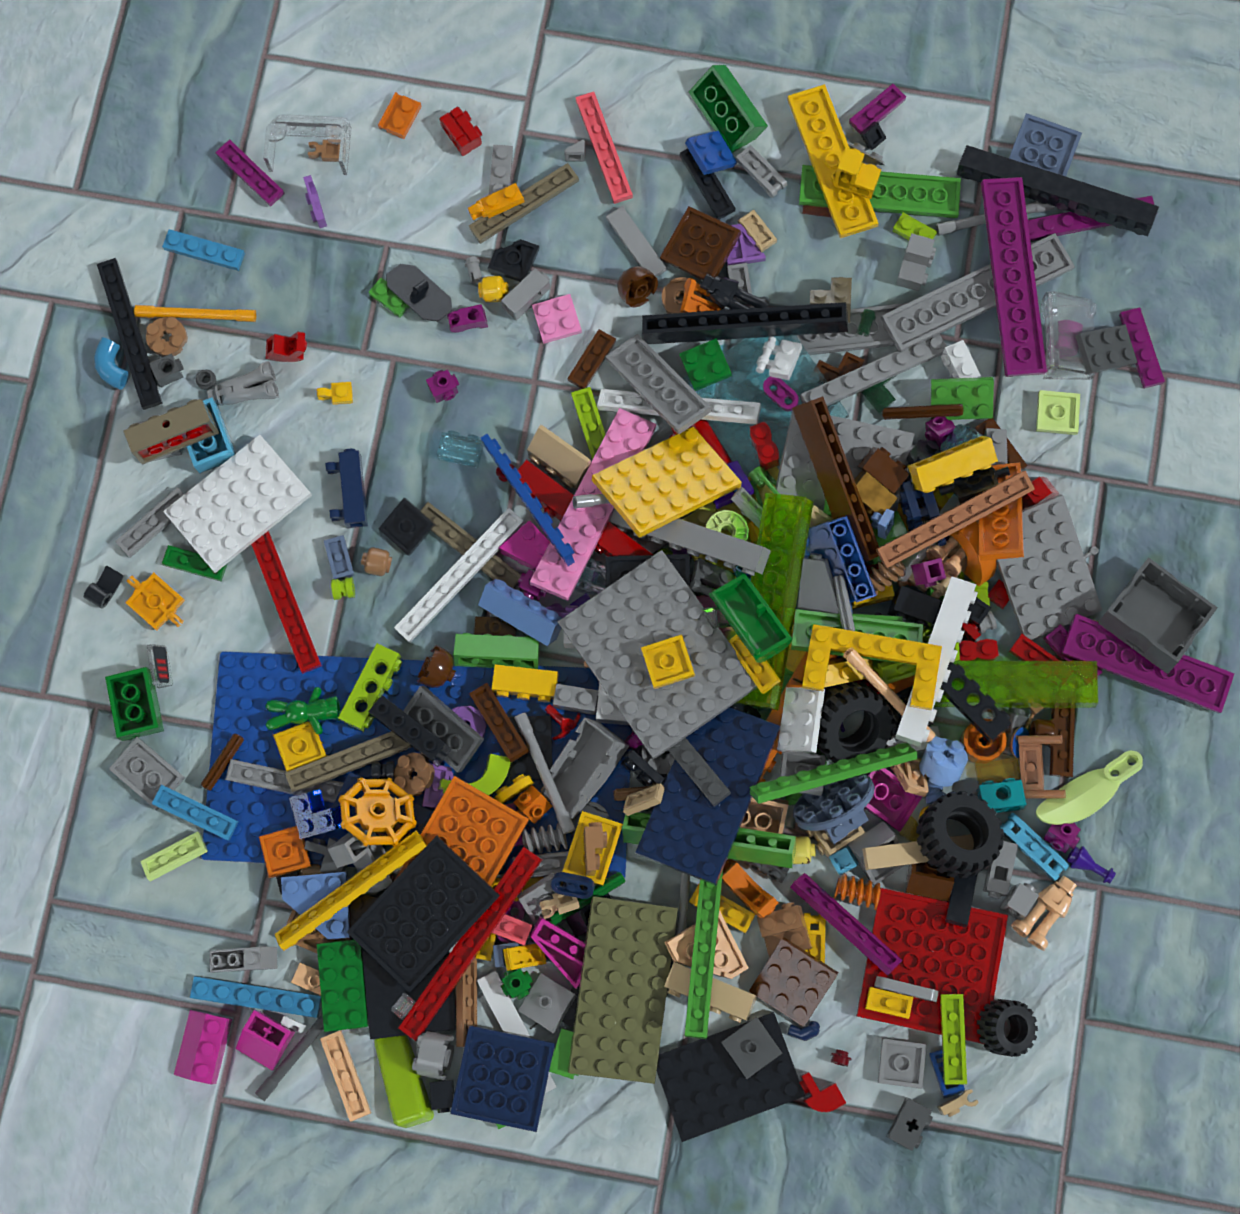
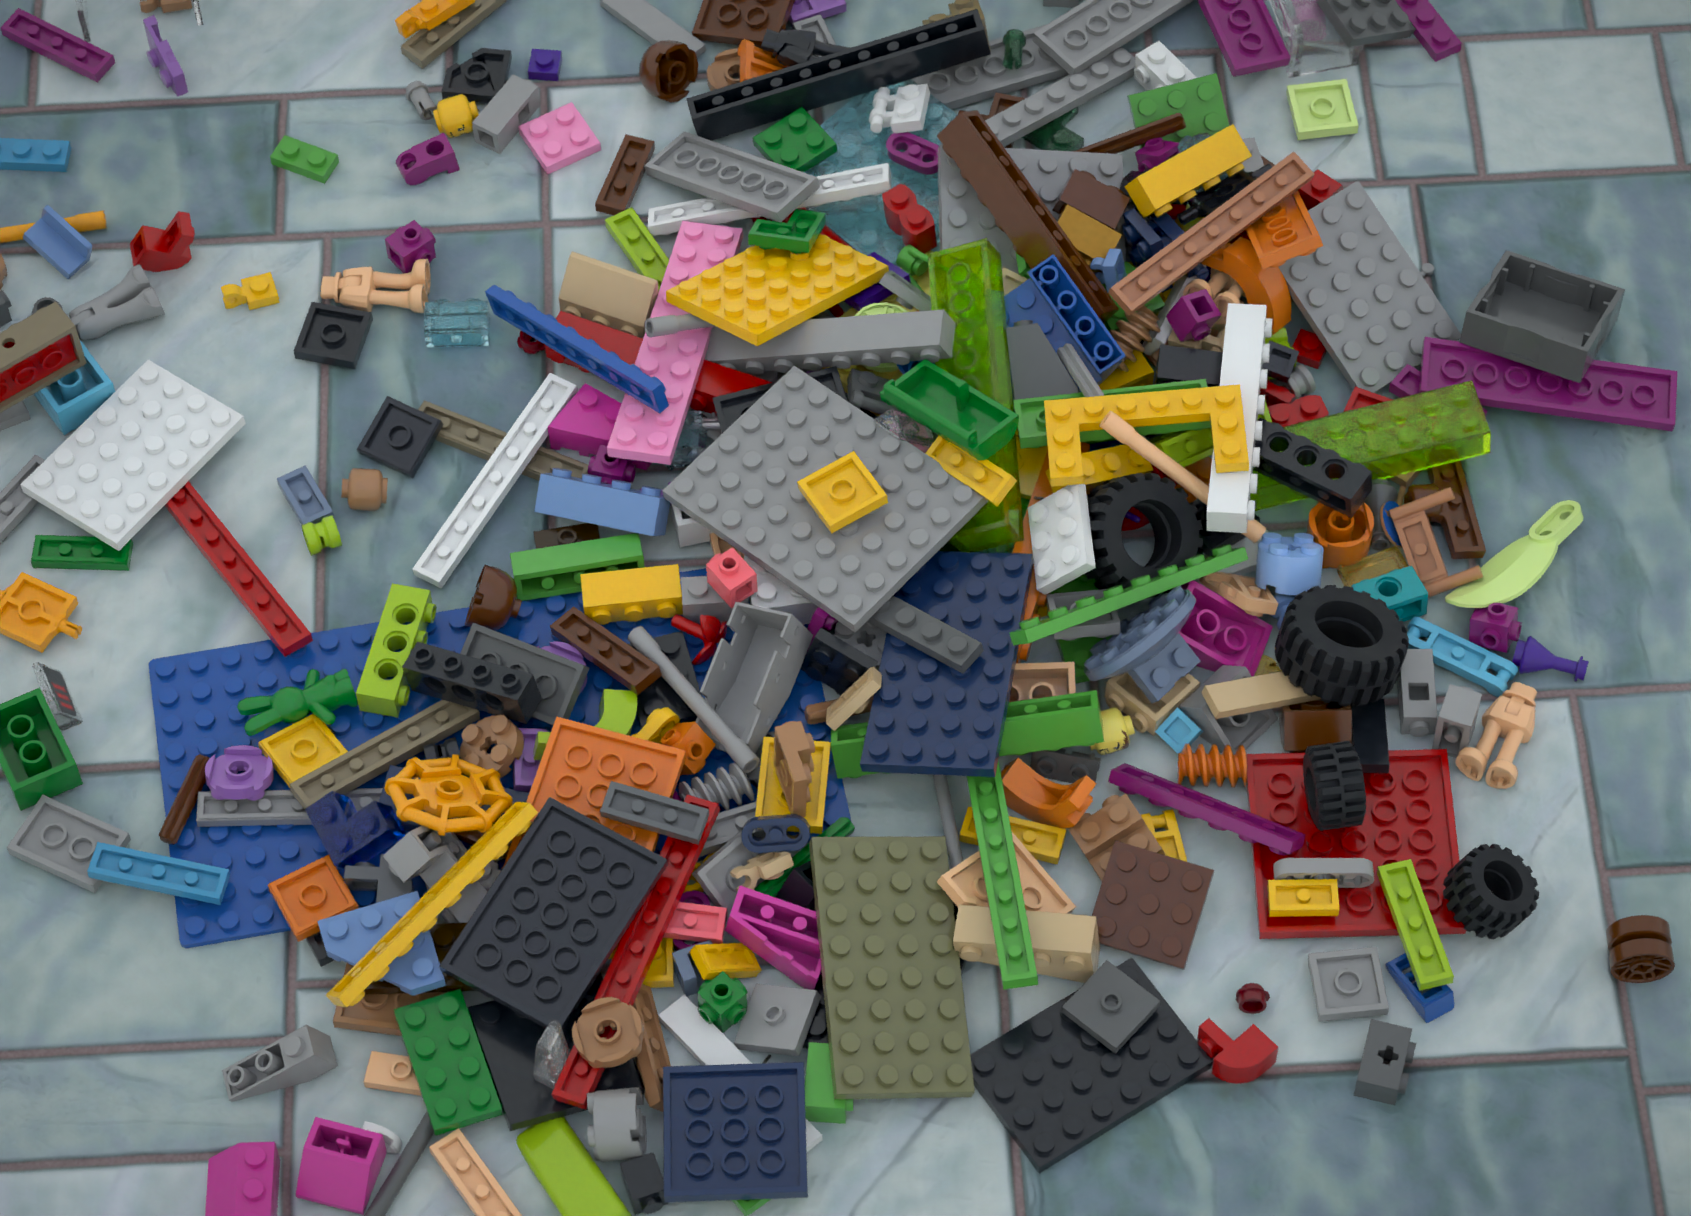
camera: 15 degrees left, 20 degrees down
yellowish green plate [140,831,208,882] -> none
dark azure plate [190,976,321,1018] -> none
dark blue brick [325,448,368,528] -> none
black shield [386,264,452,322] -> none
dark blue arm [787,1021,820,1041] -> none
tan plate [937,1089,979,1117] -> none
none -> medium blue panel [23,205,93,279]
none -> medium lavender plate [205,745,274,801]
none -> black plate [294,302,373,369]
none -> light nougat piece [321,259,431,313]
none -> dark purple plate [528,49,562,81]
none -> medium nougat plate [572,997,644,1068]
none -> dark grey plate [600,781,709,845]
none -> coral brick [706,547,758,608]
none -> green plate [748,209,826,254]
none -> black tyre [1303,741,1366,831]
none -> reddish brown wheel [1606,915,1675,983]

